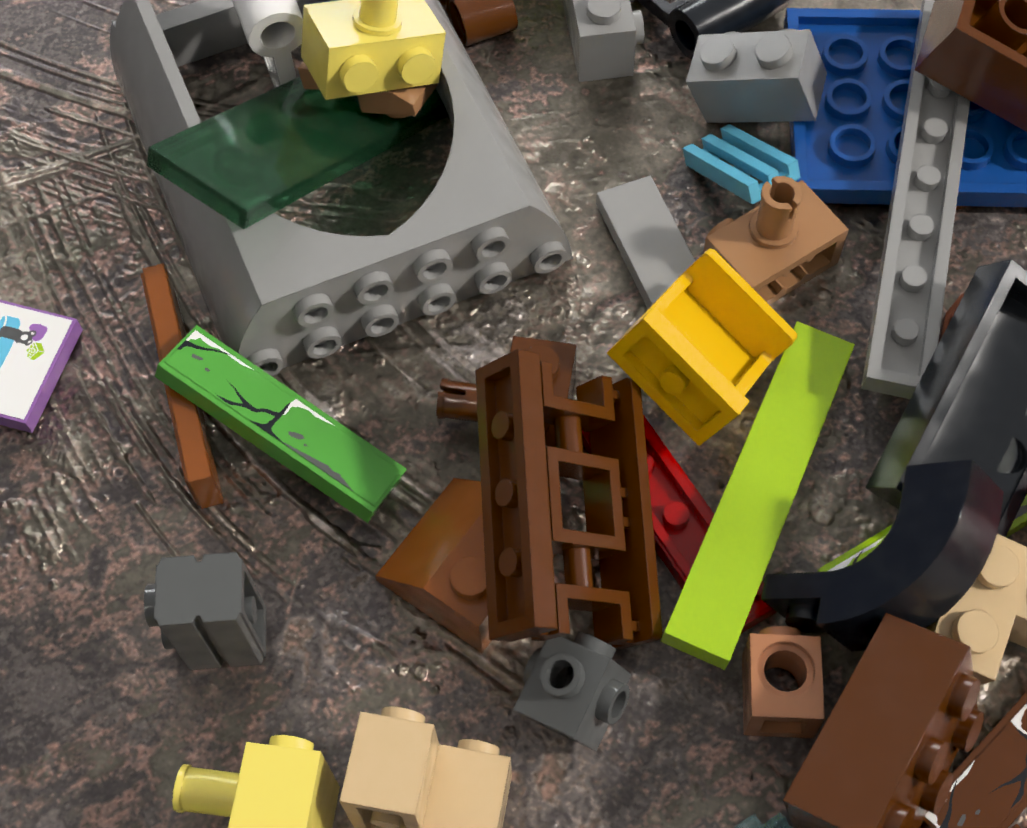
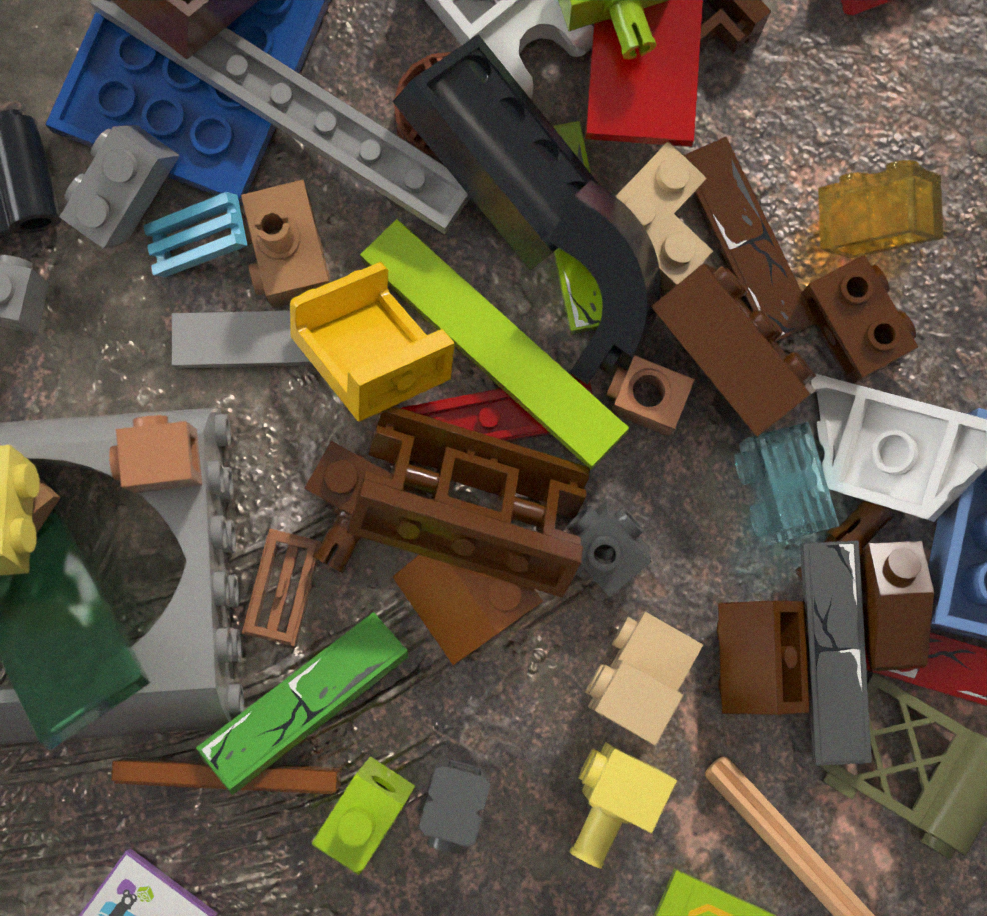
camera: 75 degrees left, 20 degrees up
none -> nougat brick [109,415,202,493]
none -> nougat tile [241,528,322,647]
none -> lime torso [311,756,415,876]

